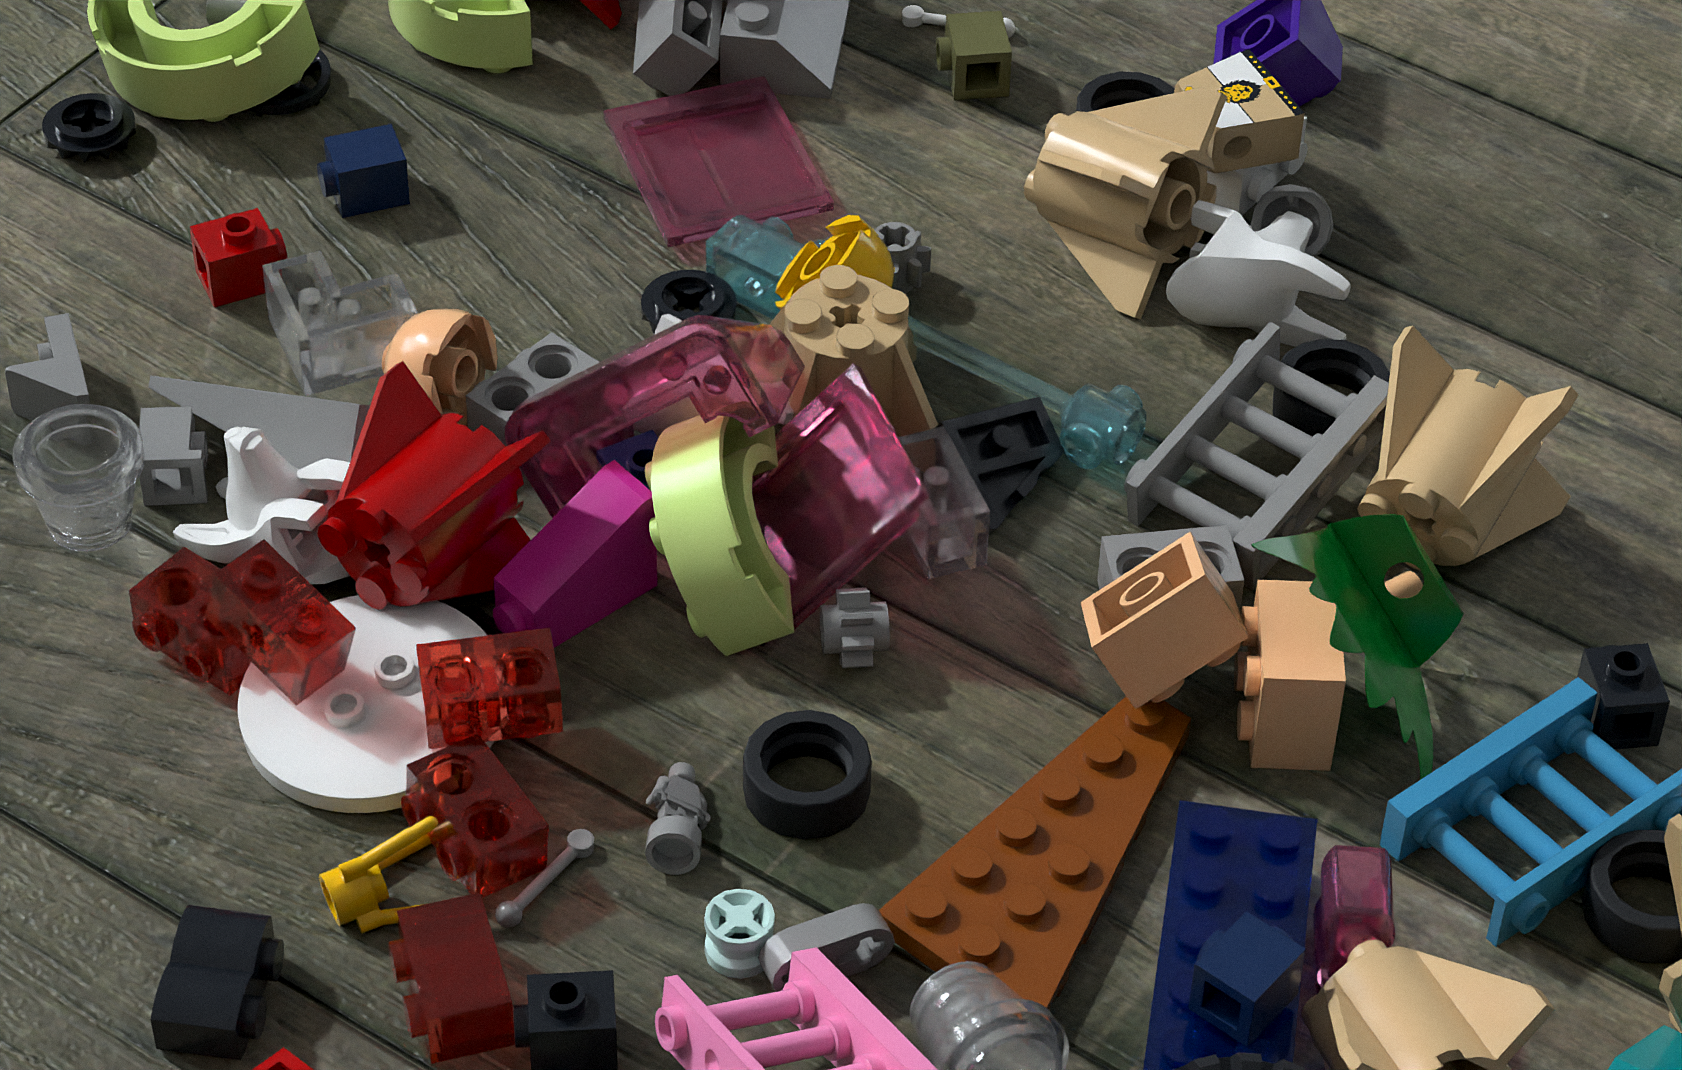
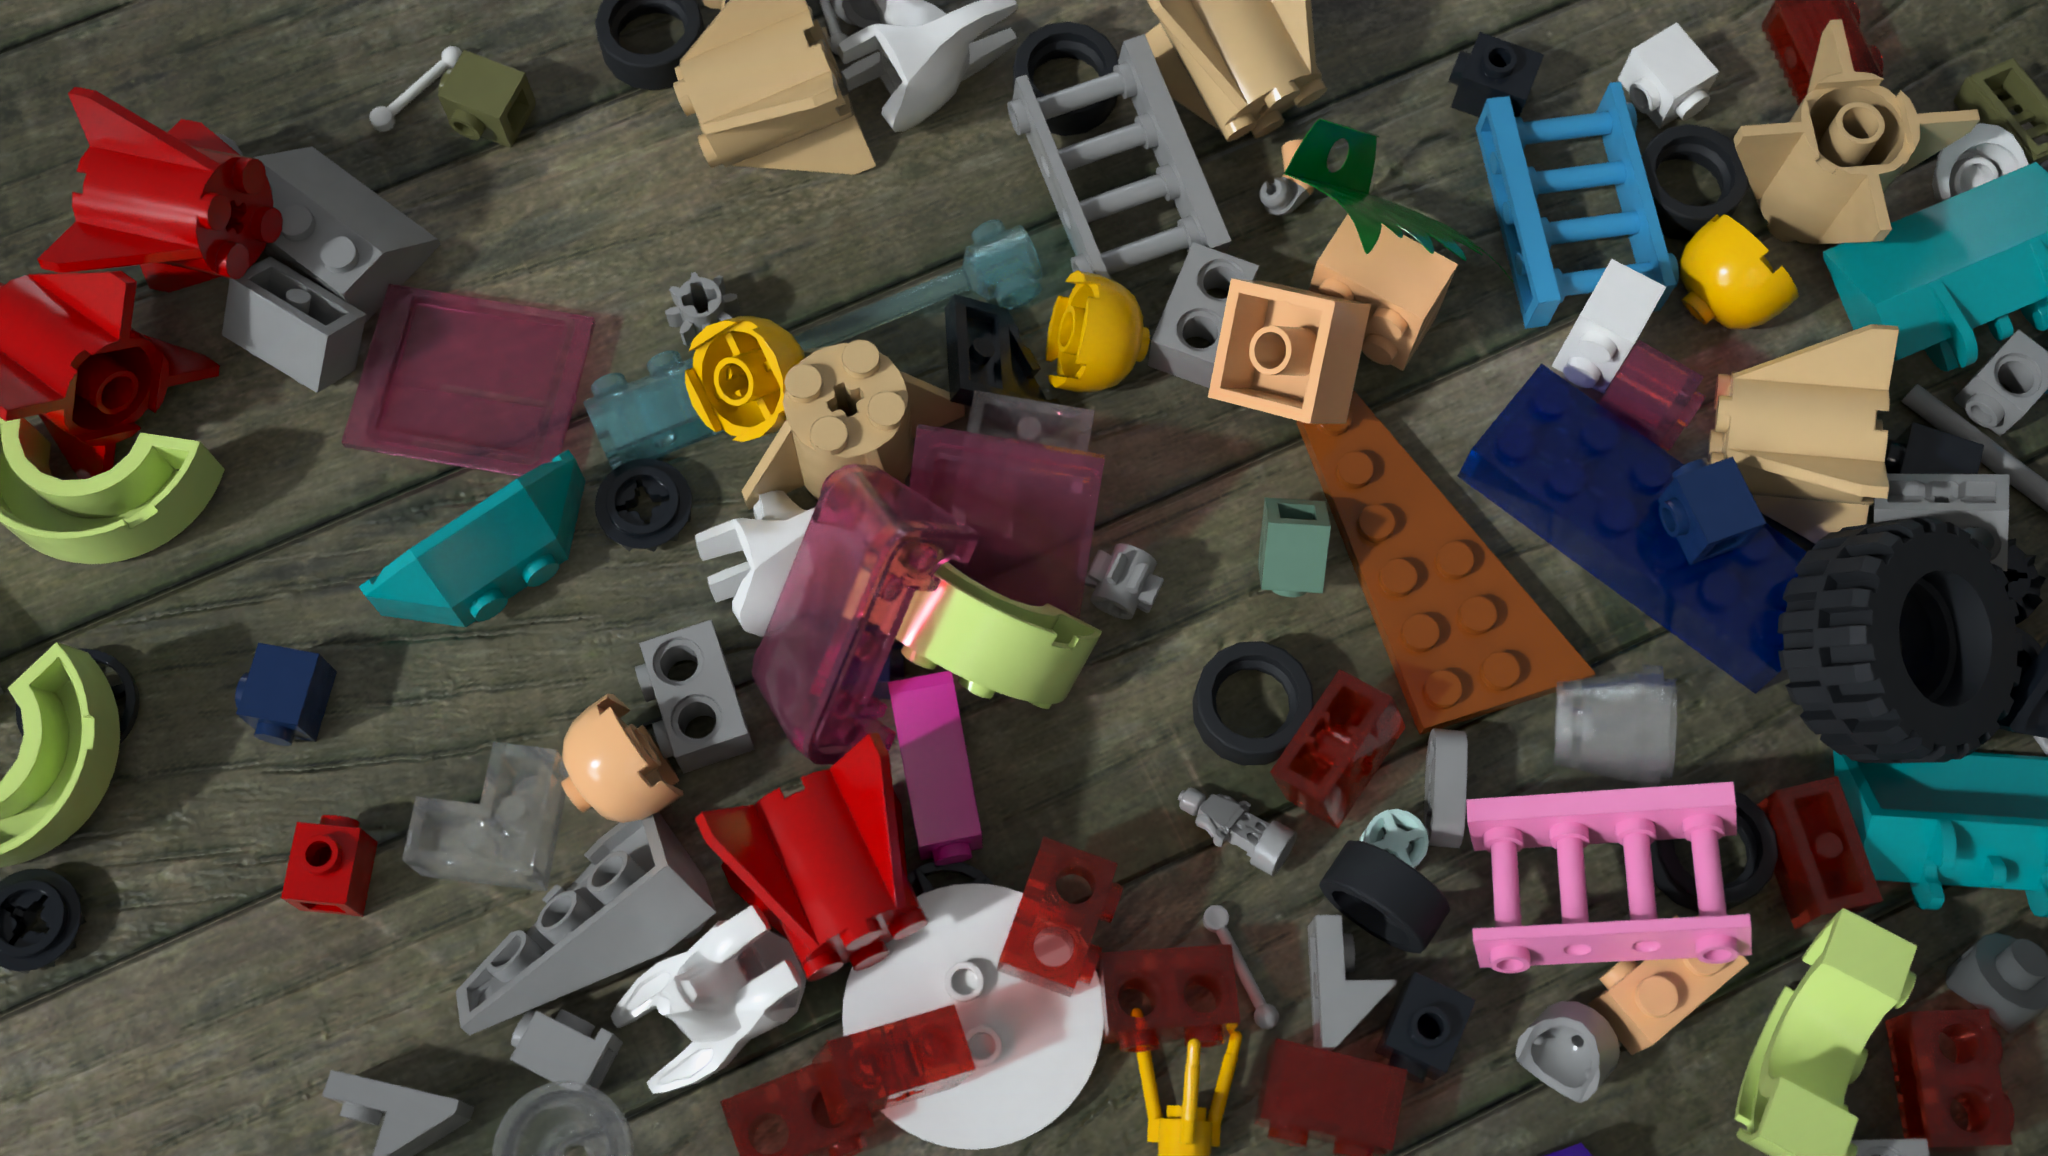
camera: 60 degrees left, 25 degrees up
none -> teal wedge [359,449,586,627]
none -> yellow cylinder [1045,270,1150,393]
none -> sand green brick [1258,497,1331,597]
none -> clear red brick [1270,669,1406,829]
none -> light grey slope [1308,915,1397,1056]
none -> black tyre [1319,840,1451,954]
none -> white brick [1551,259,1666,394]
none -> yellow cylinder [1679,214,1799,330]

